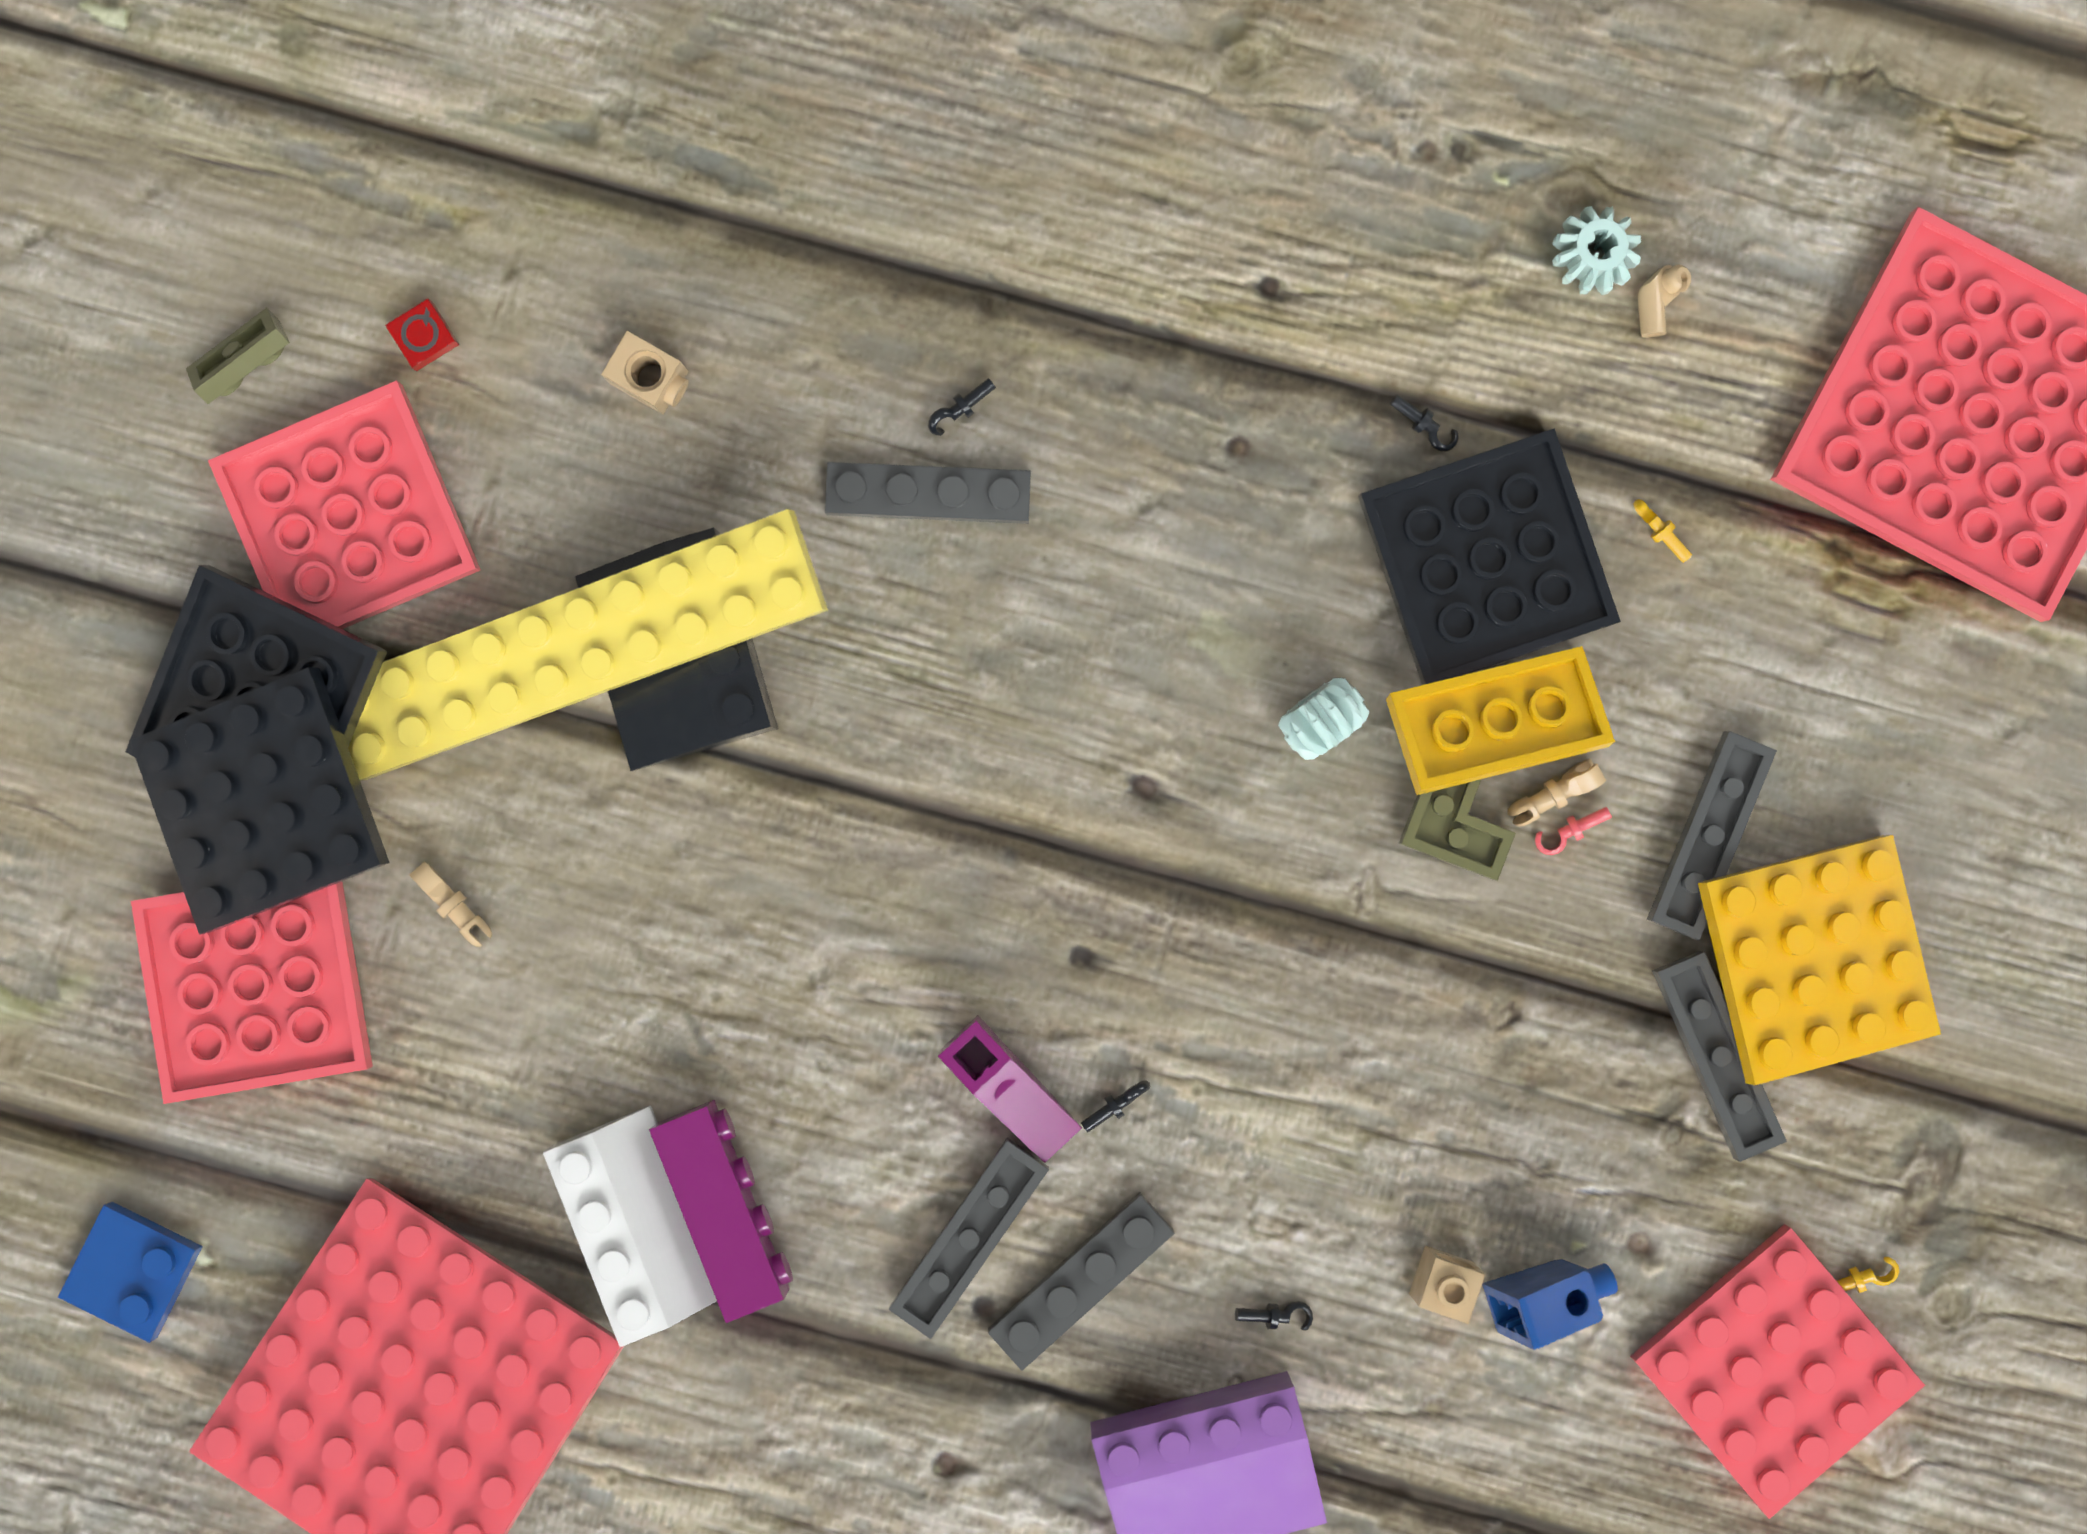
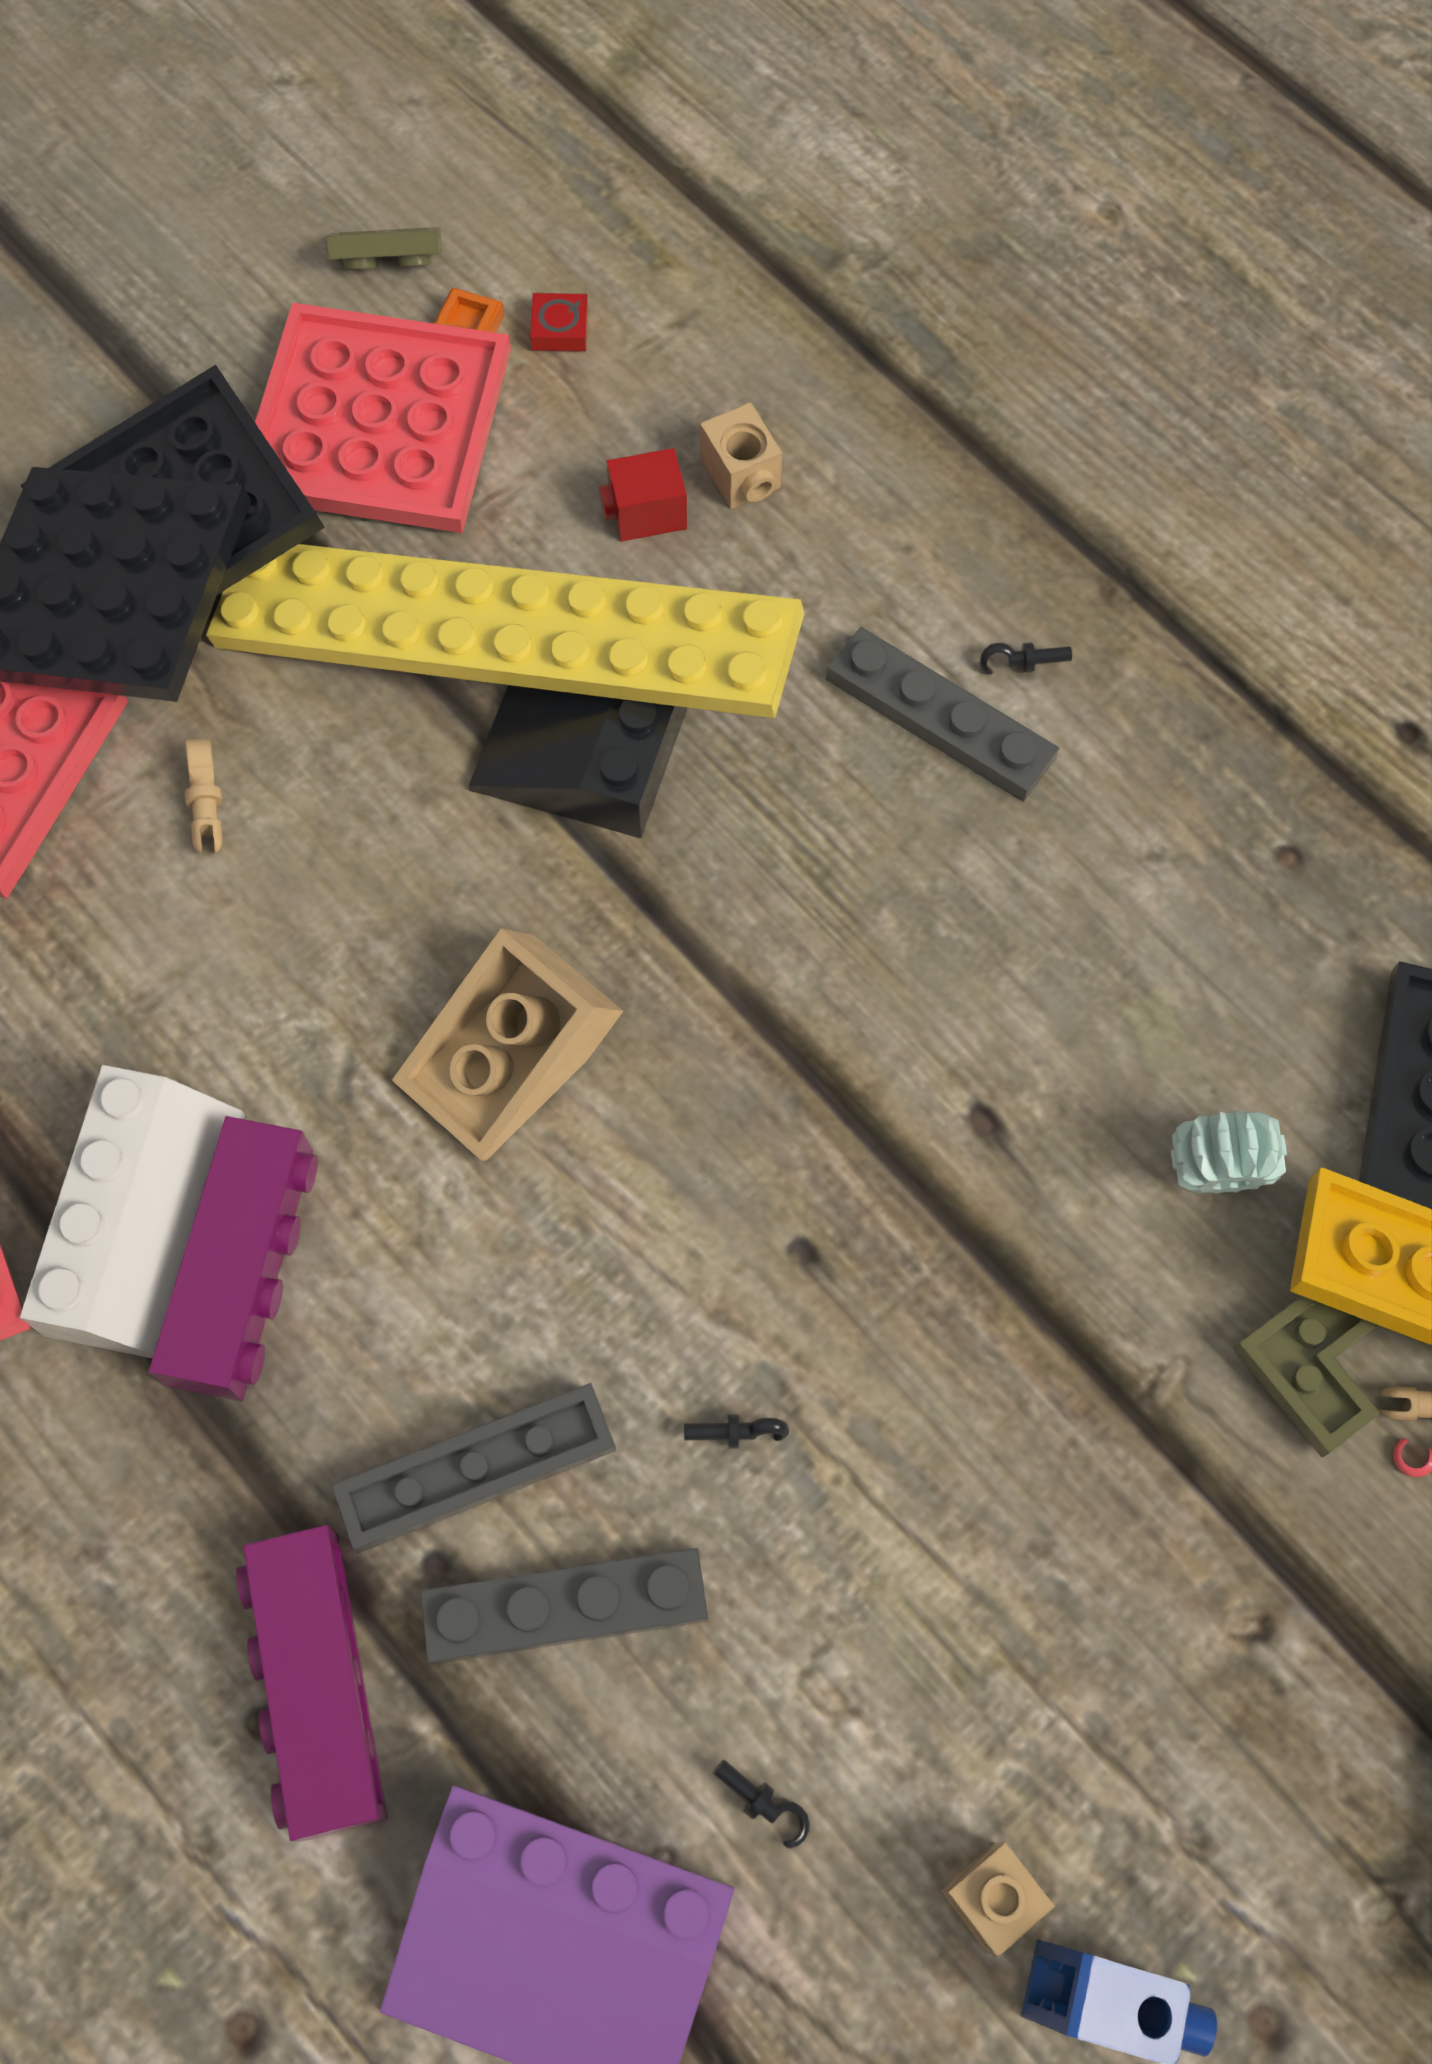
camera: 30 degrees right, 20 degrees down
slope [938,1015,1082,1163] -> none
none -> magenta brick [236,1525,388,1841]
none -> tan slope [392,928,624,1161]
none -> orange tile [434,287,504,333]
none -> red brick [599,448,687,542]

